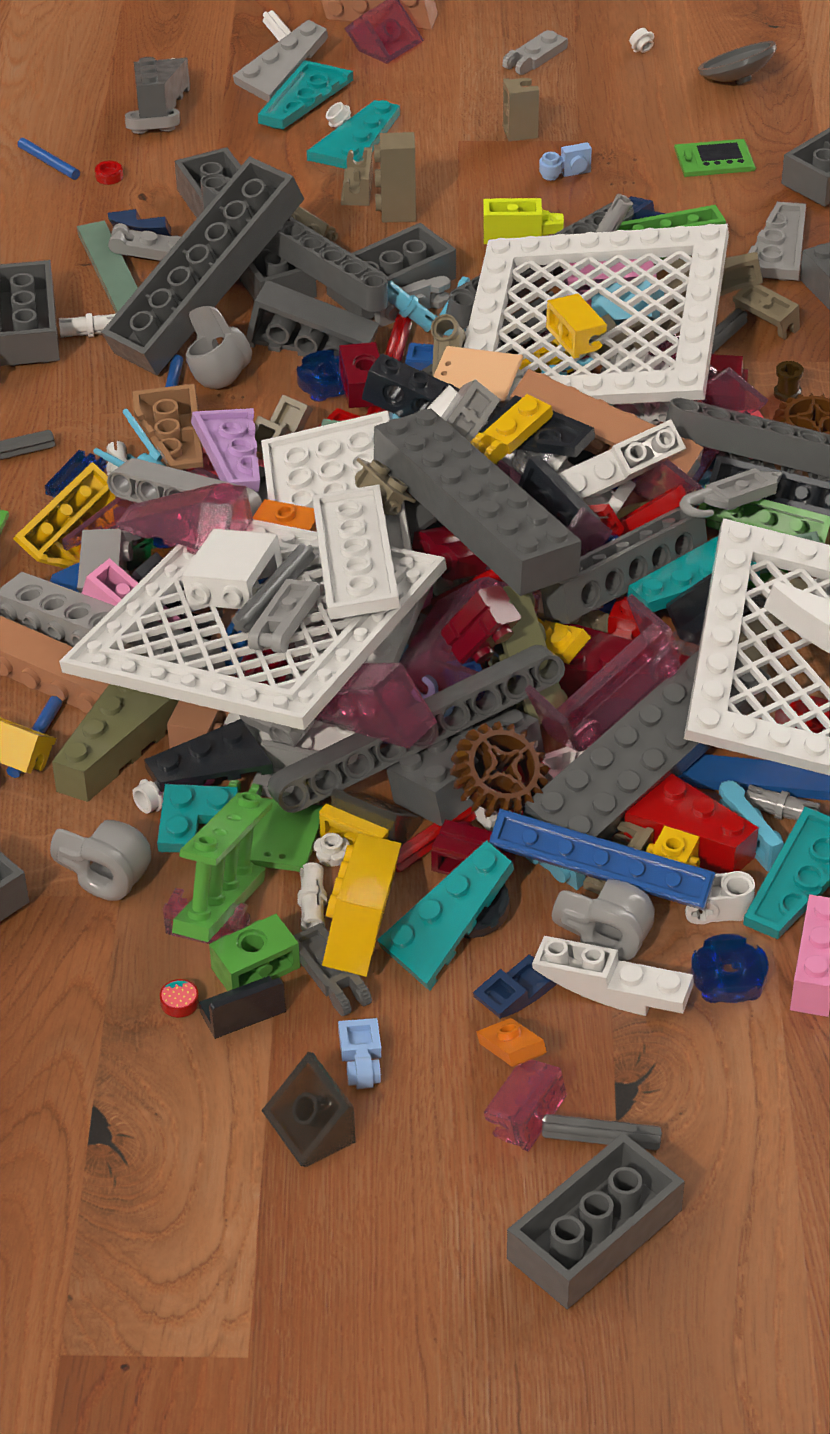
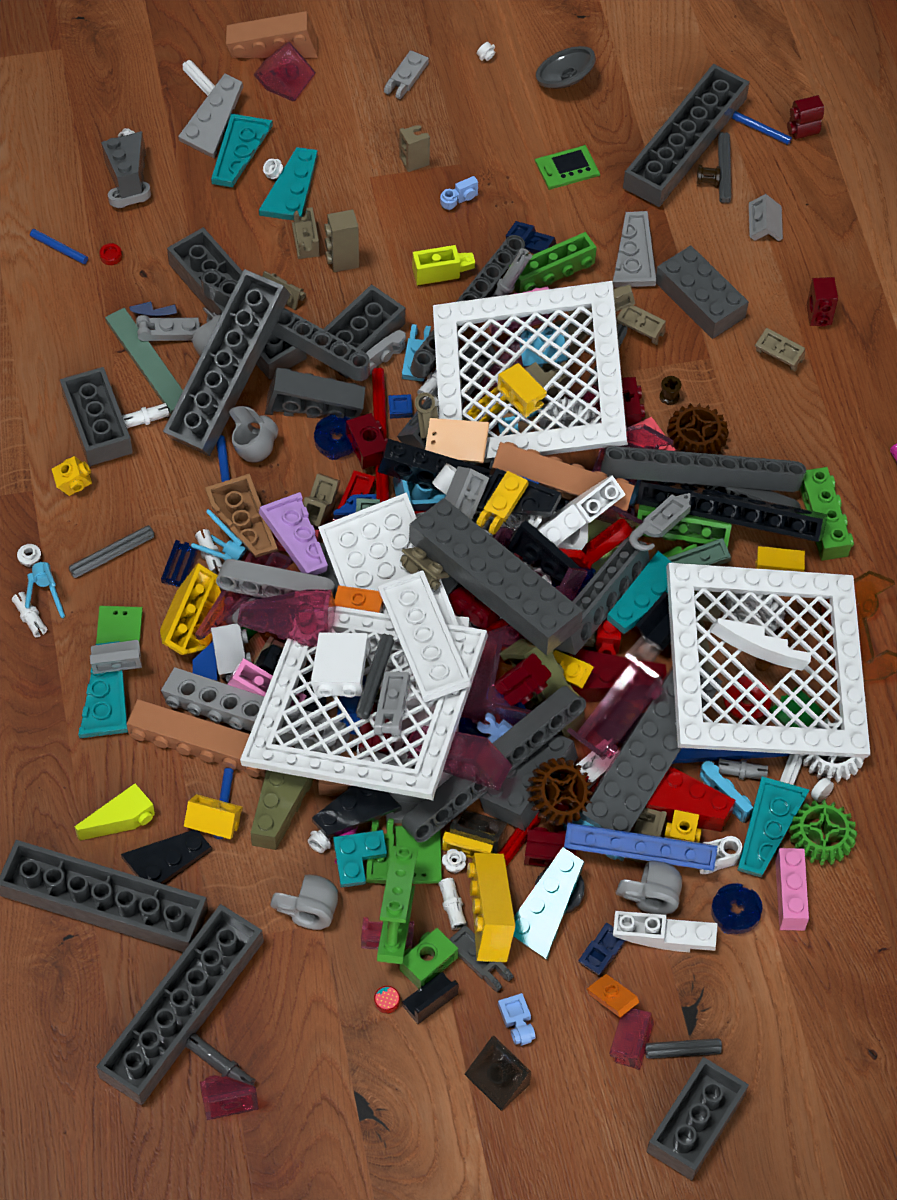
camera: 15 degrees left, 15 degrees up
medium azure pin [388,280,438,332] -> none

